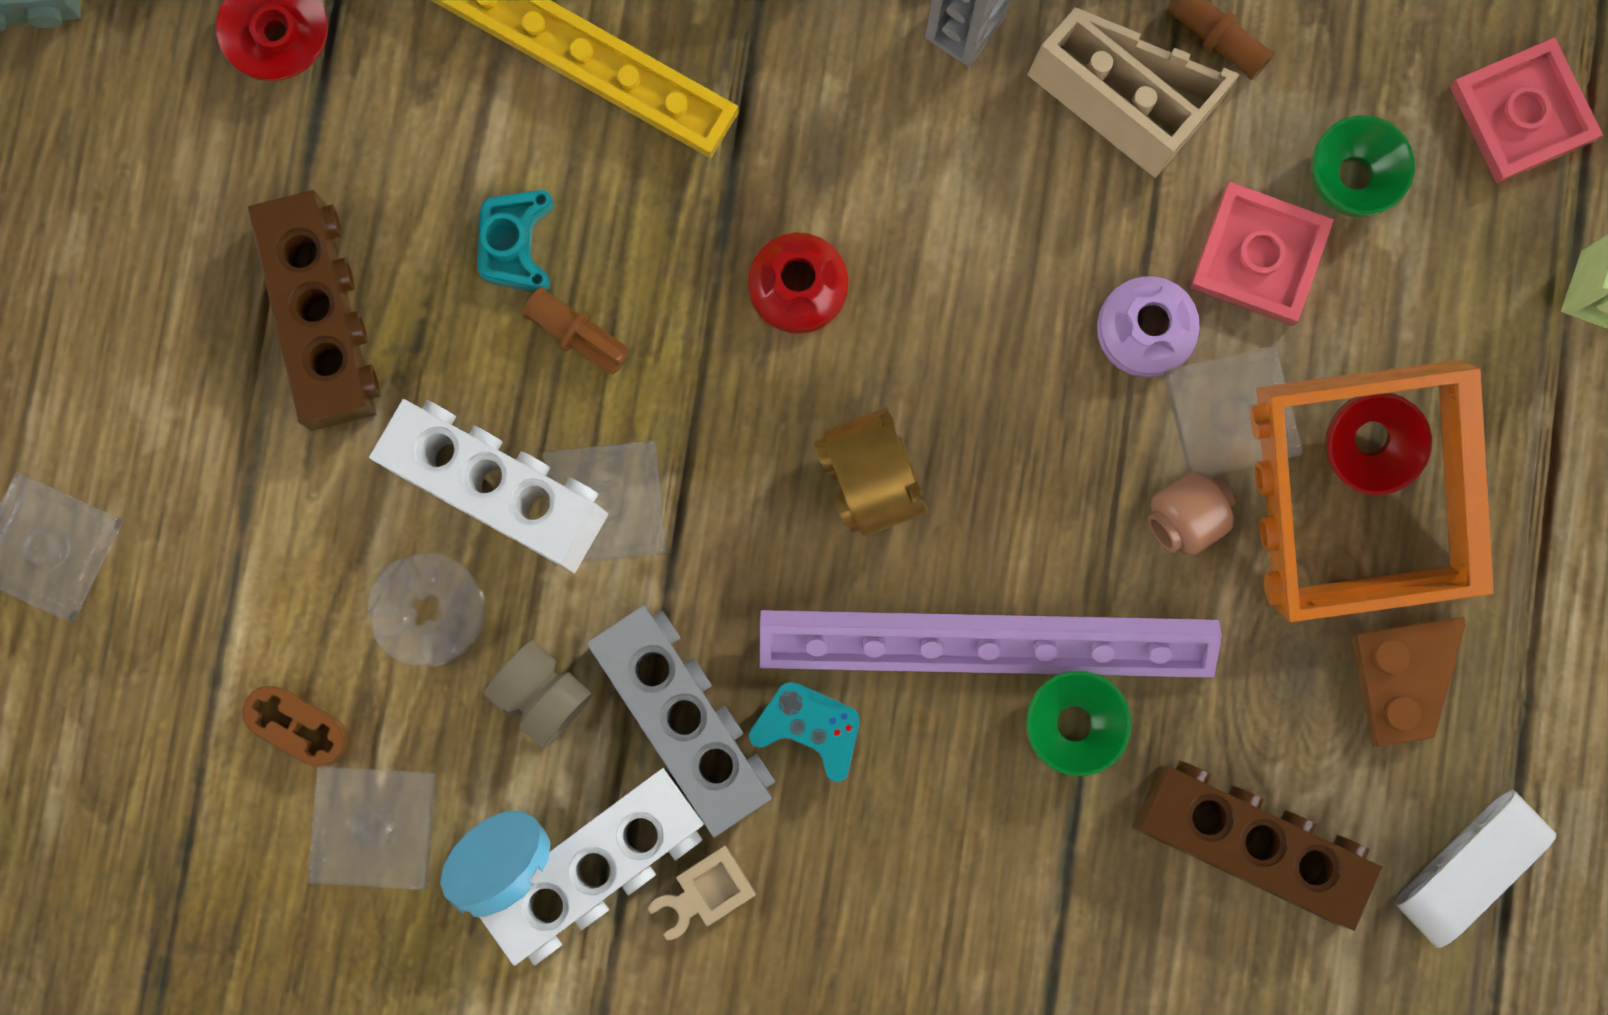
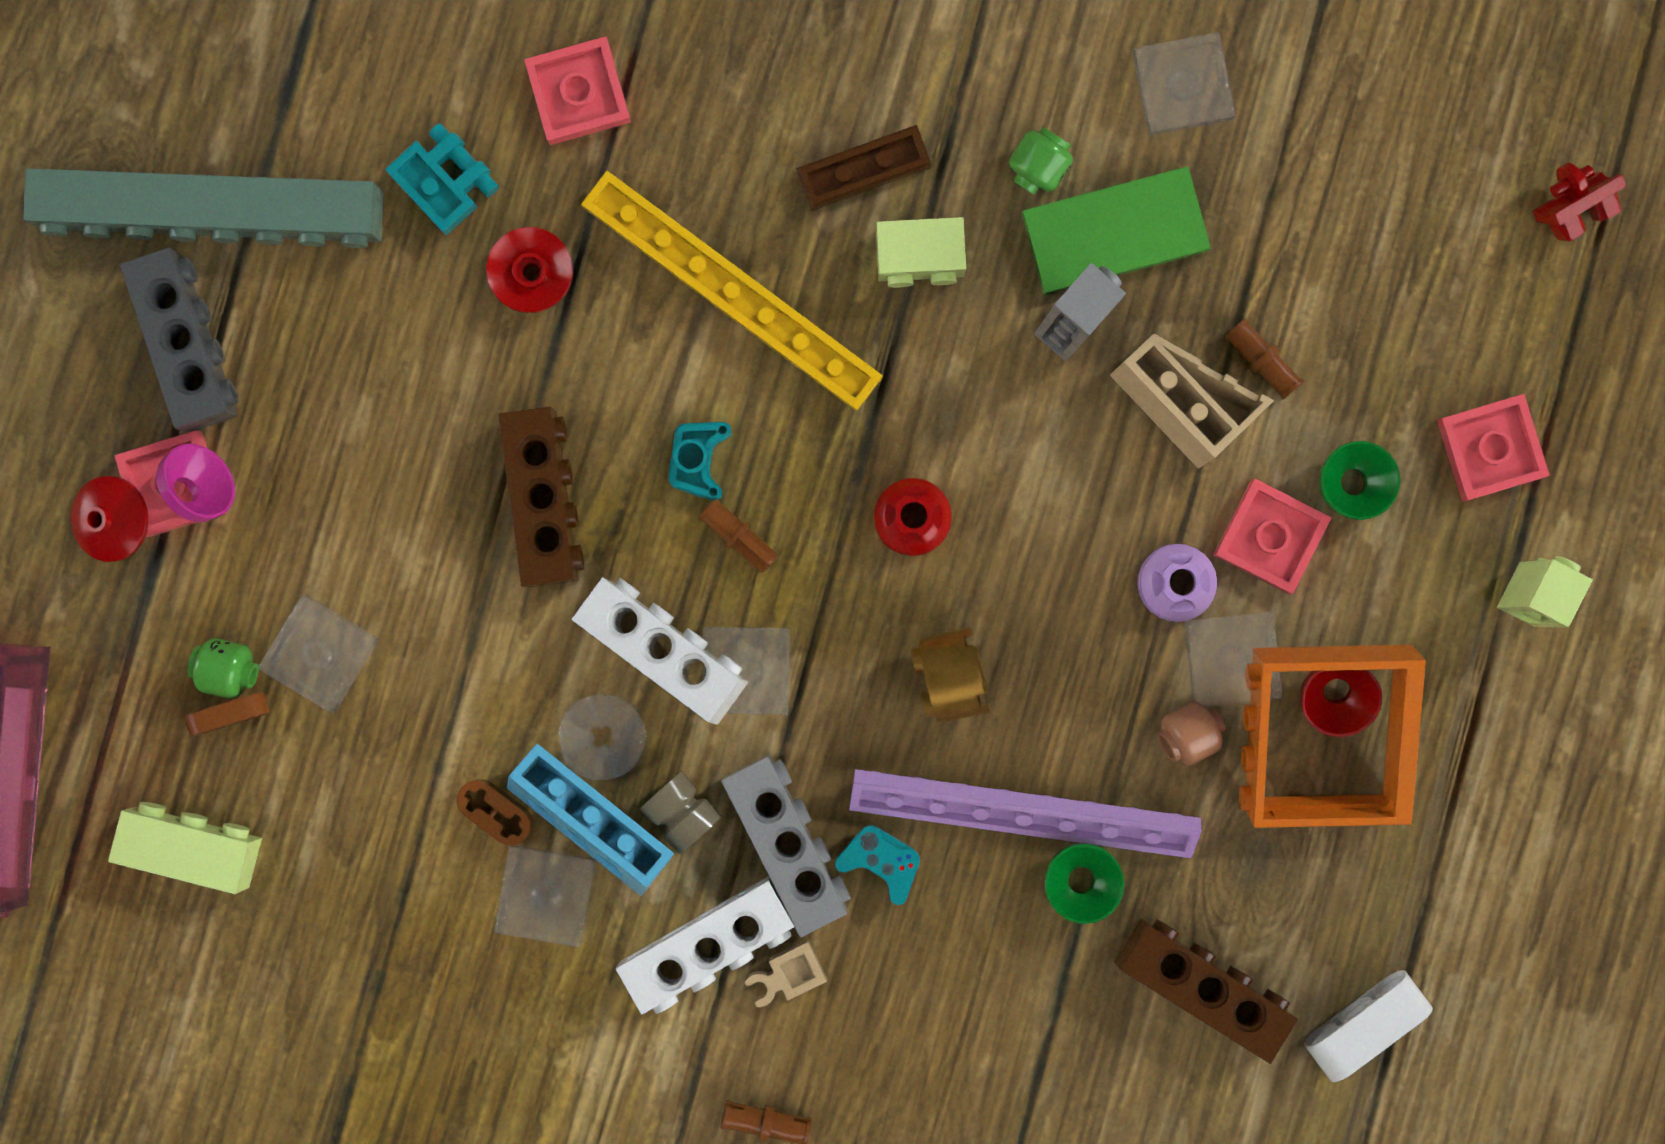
camera: 10 degrees right, 5 degrees up
medium azure tile [440,811,551,917] -> none
dark orange wing [1351,617,1466,747] -> none
none -> medium azure brick [507,743,674,896]

